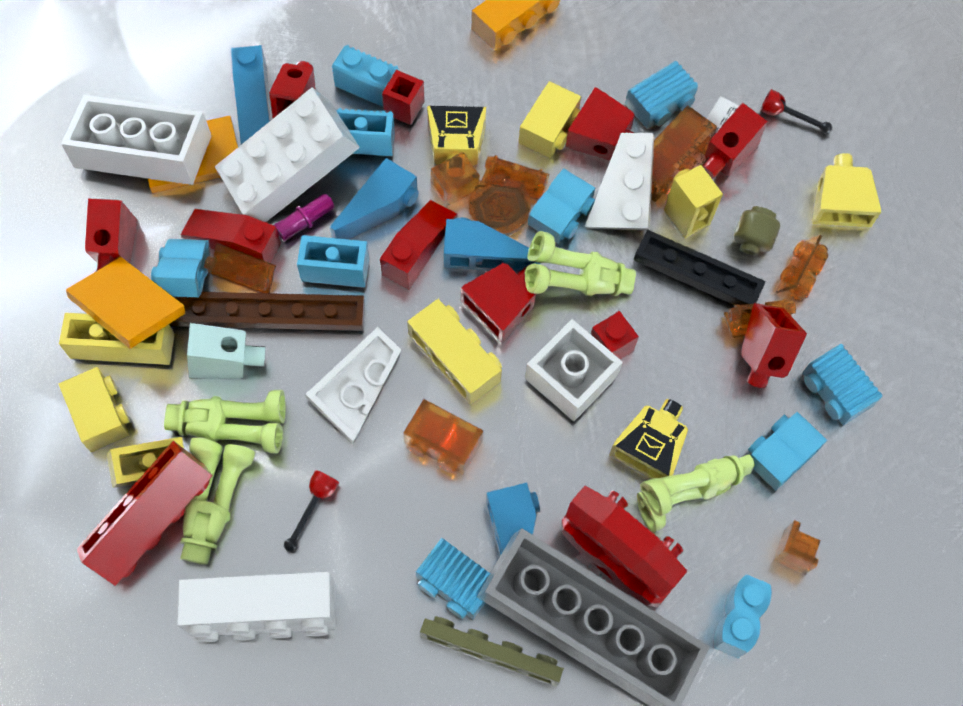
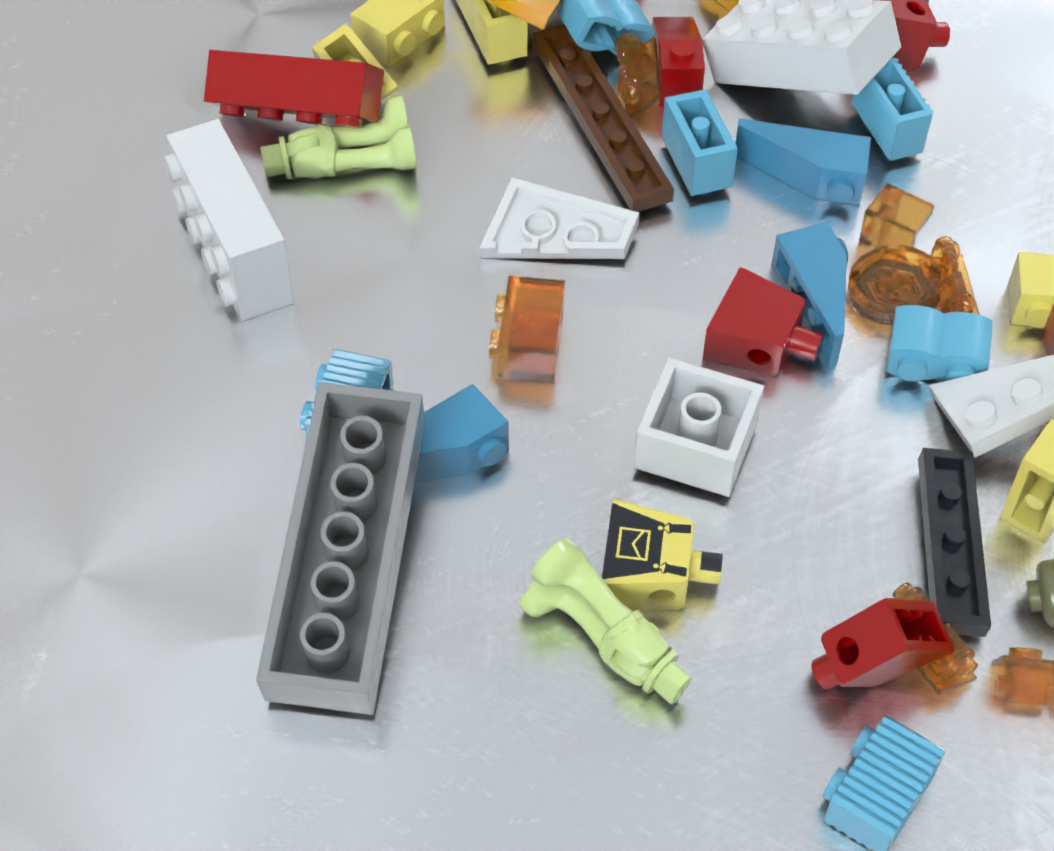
camera: 70 degrees right, 15 degrees down
yellowish green piece [164,390,286,453] -> none
light aqua torso [187,323,265,379] -> none
dark pink axle [274,194,335,242] -> none
hinge [284,470,339,552] -> none
medium azure brick [332,45,399,107] -> none
red slope [380,200,458,290] -> none
red brick [382,70,425,125] -> none
light yellow brick [407,298,502,405] -> none
olive plate [420,616,564,687] -> none
torso [427,106,486,178] -> none
yellowish green piece [525,231,636,297] -> none
red brick [561,485,688,607] -> none
red brick [591,311,639,360] -> none
medium azure brick [714,574,772,658] -> none
medium azure brick [748,412,828,491] -> none
clear orange panel [773,520,821,575] -> none

